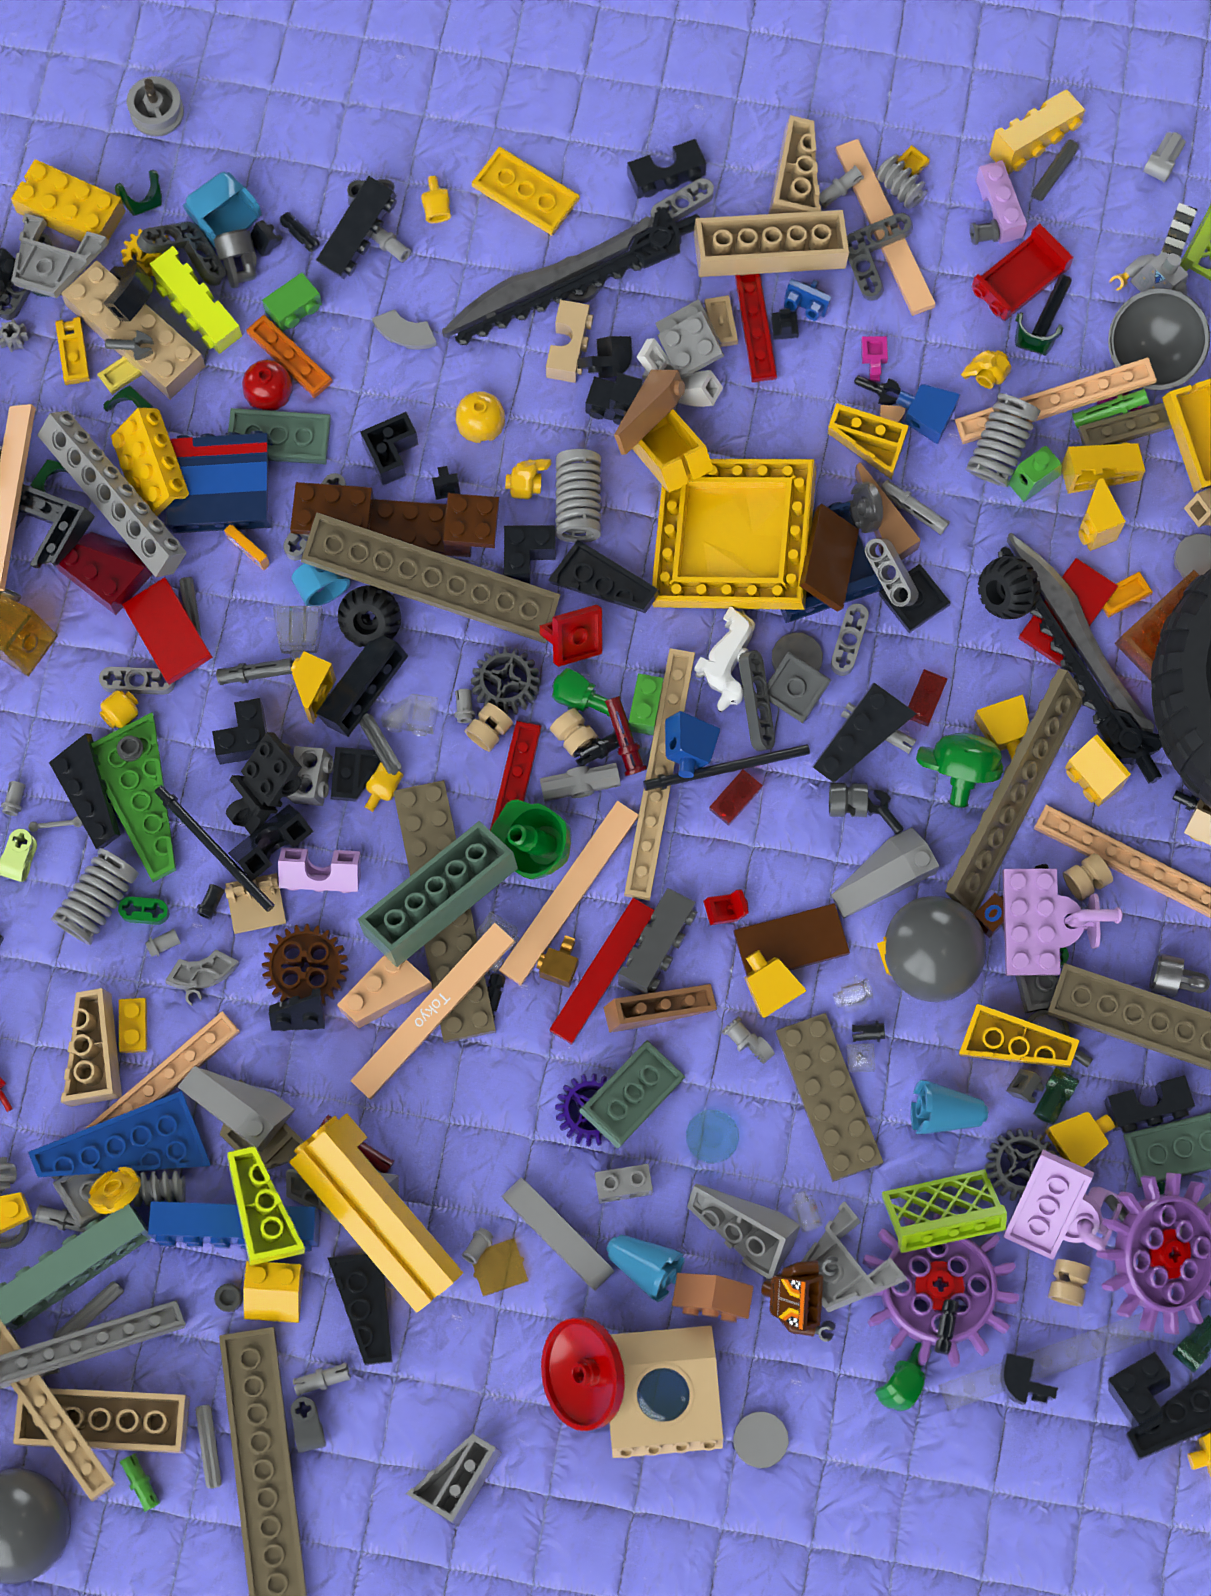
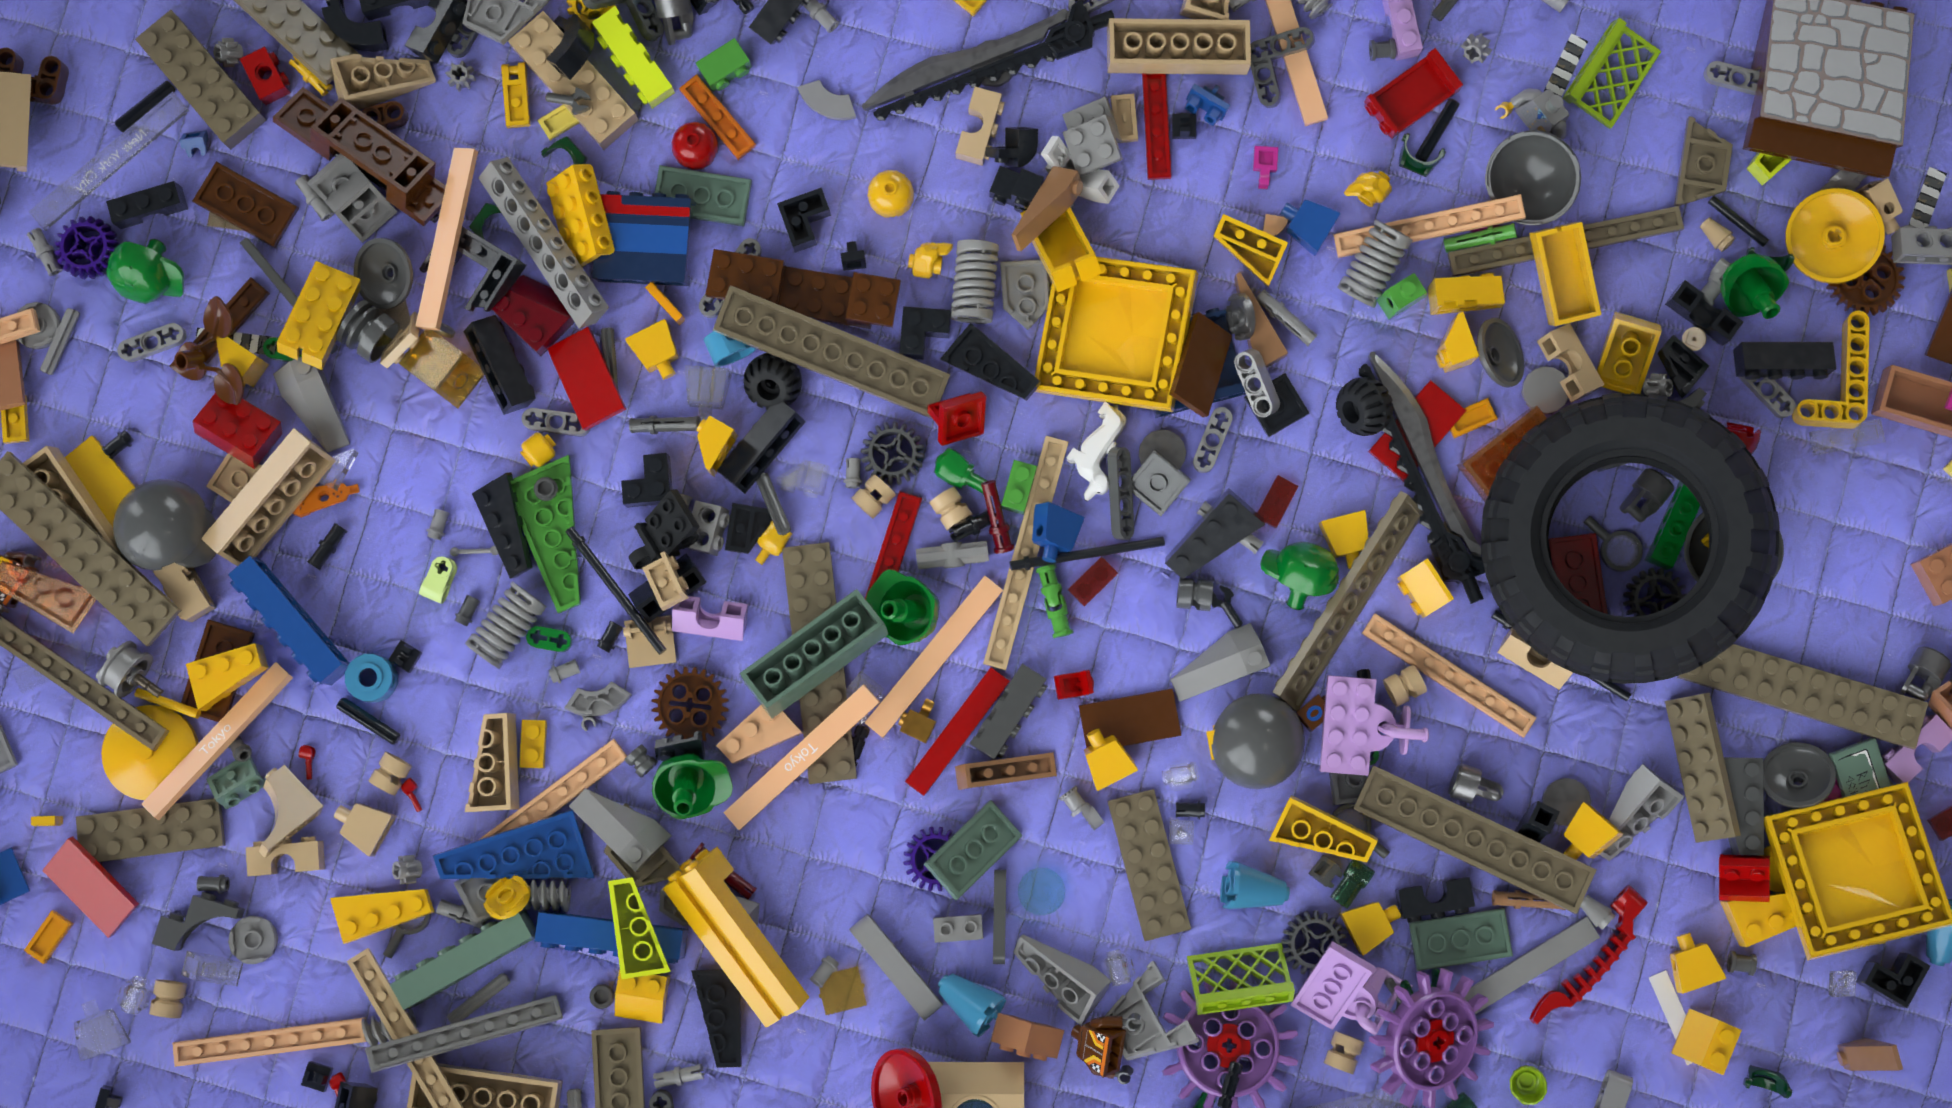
camera: 10 degrees right, 10 degrees up
black bar [854,375,901,405] -> none
none -> dark grey pin [454,595,480,626]
none -> black brick [463,315,536,415]
none -> yellow torso [625,319,679,380]
none -> dark grey wheel [625,744,658,778]
none -> tan bracket [642,551,689,611]
none -> green piece [652,754,733,819]
none -> dark grey beam [993,870,1006,964]
none -> light grey tile [1000,259,1049,330]
none -> bright green piece [1036,564,1074,638]
none -> light grey gear [1461,33,1492,64]
none -> dark grey dish [1477,318,1524,388]

